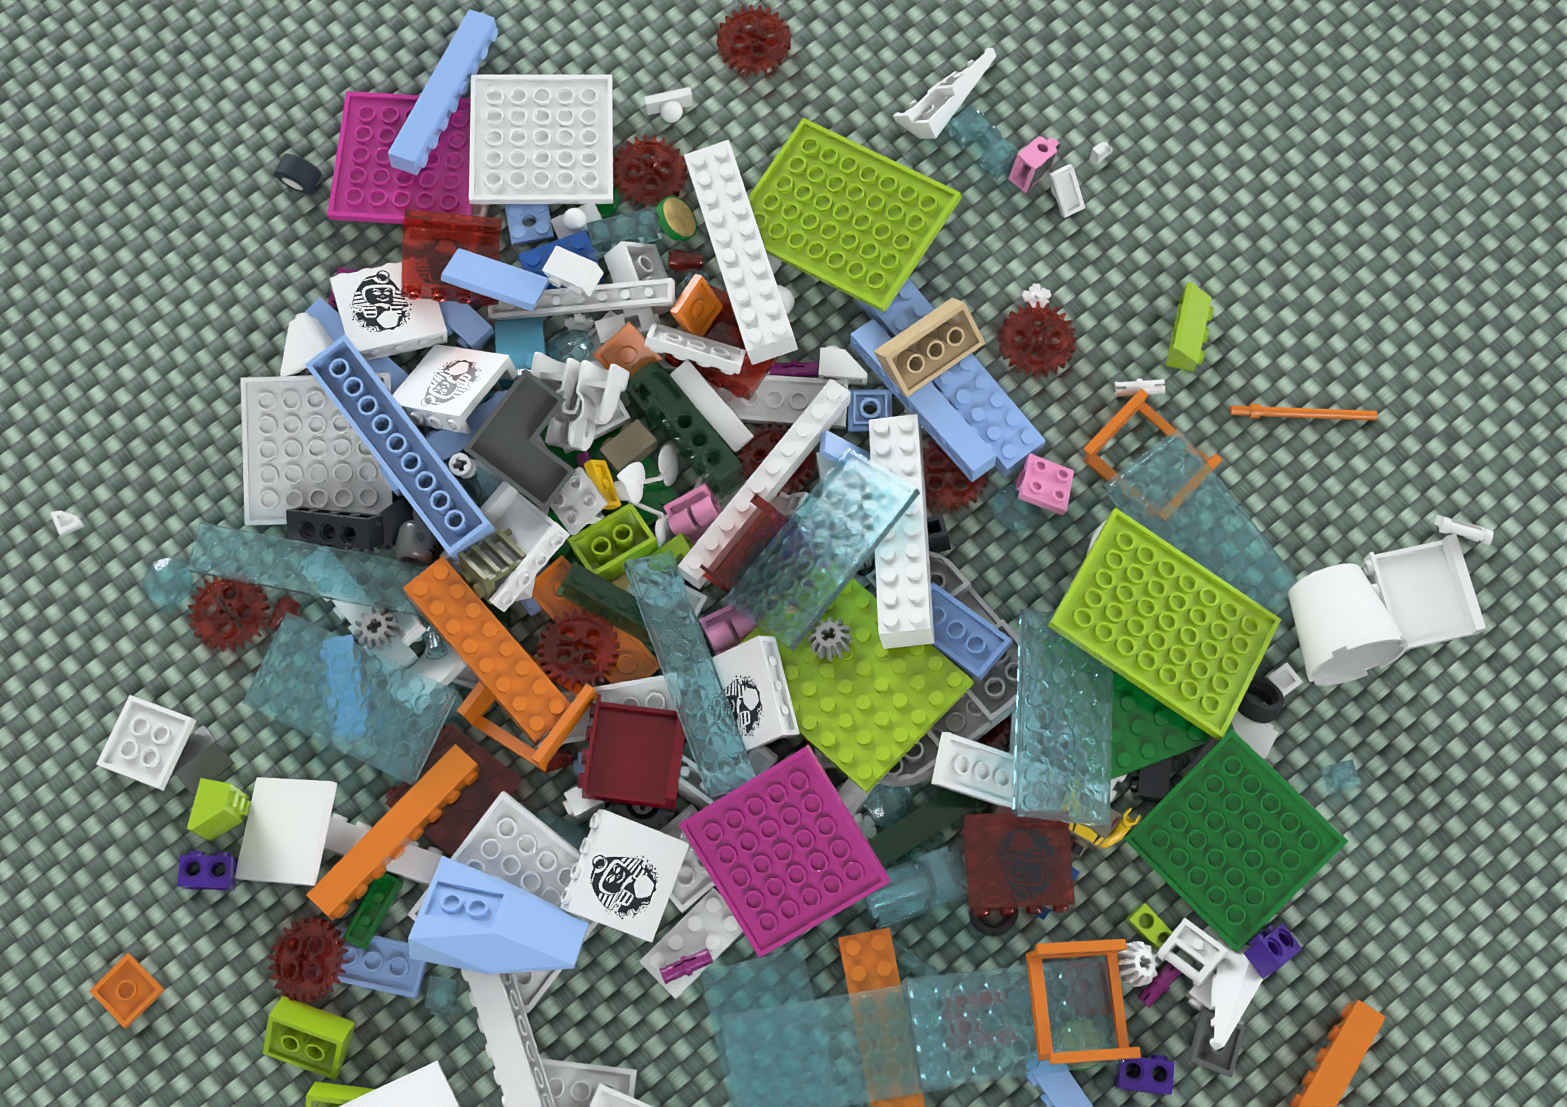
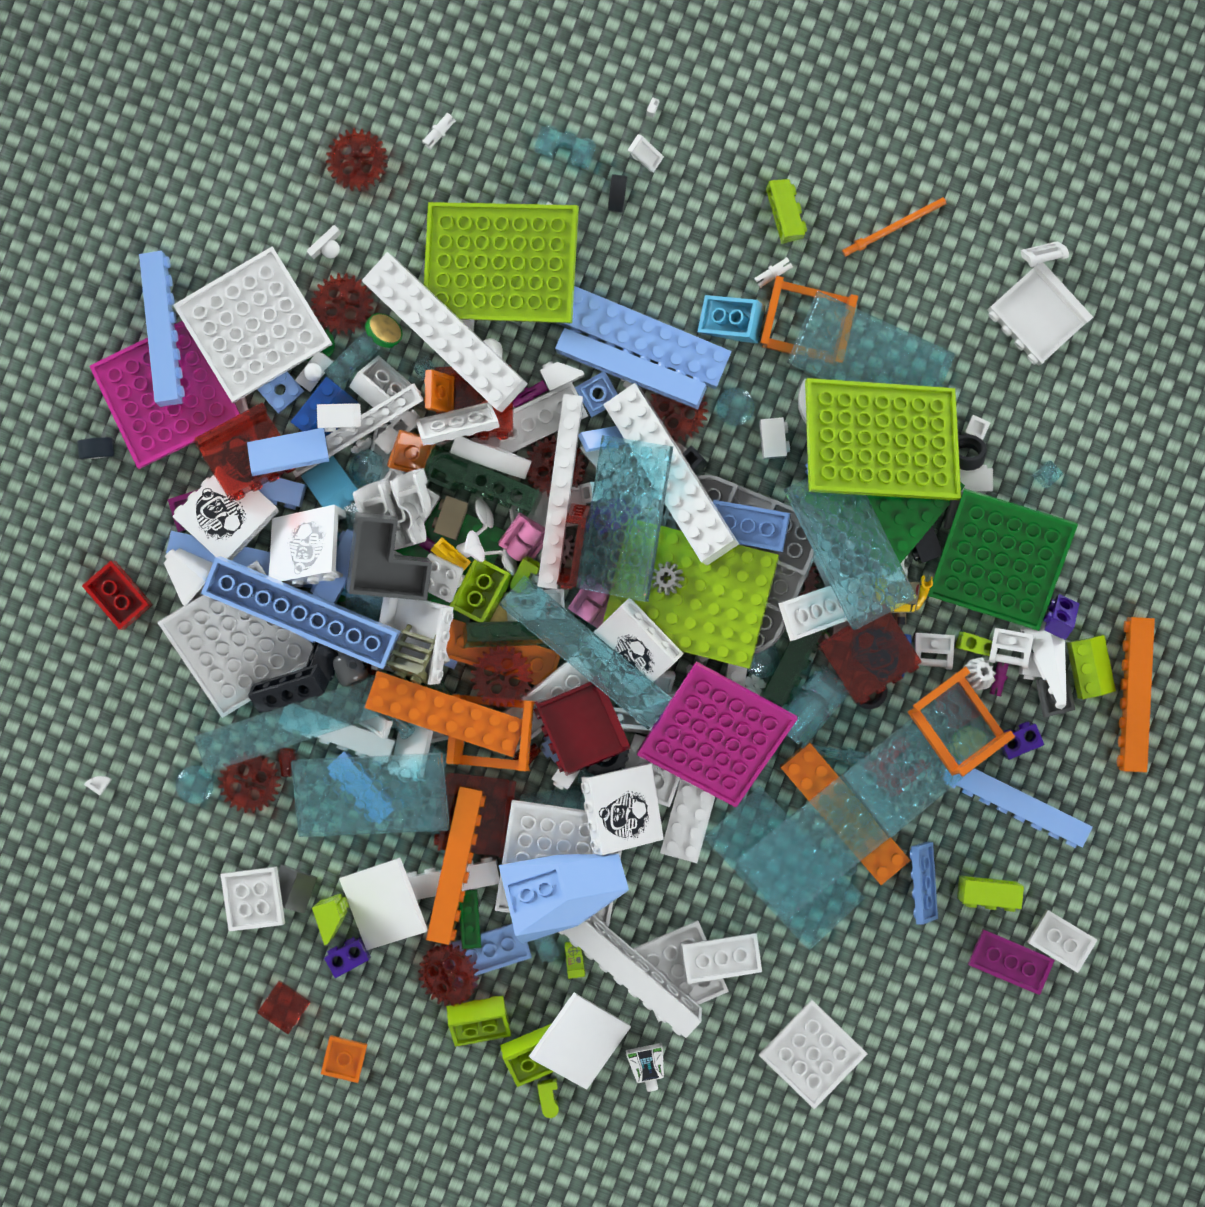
camera: 30 degrees left, 15 degrees up
light grey gear [354,607,398,650] -> none
white bush [449,453,477,479] -> none
magenta pin [659,948,714,984] -> none
clear red cone [668,249,703,273] -> none
tan slope [874,298,985,397] -> none
white wedge [893,48,996,139] -> none
clear red gear [998,301,1077,378] -> none
bright pink torso [1008,136,1060,193] -> none
bright pink plate [1015,453,1074,516] -> none
white plant [1022,283,1051,311] -> none
white cone [1288,564,1408,686] -> none
none -> red brick [82,561,153,630]
none -> clear red tile [257,980,311,1034]
none -> white pin [422,113,456,150]
none -> lime leg [565,941,586,979]
none -> black tyre [608,174,627,213]
none -> medium azure slope [697,295,766,343]
none -> white brick [759,417,790,459]
none -> white plate [913,633,955,670]
none -> lime slope [1066,635,1116,699]

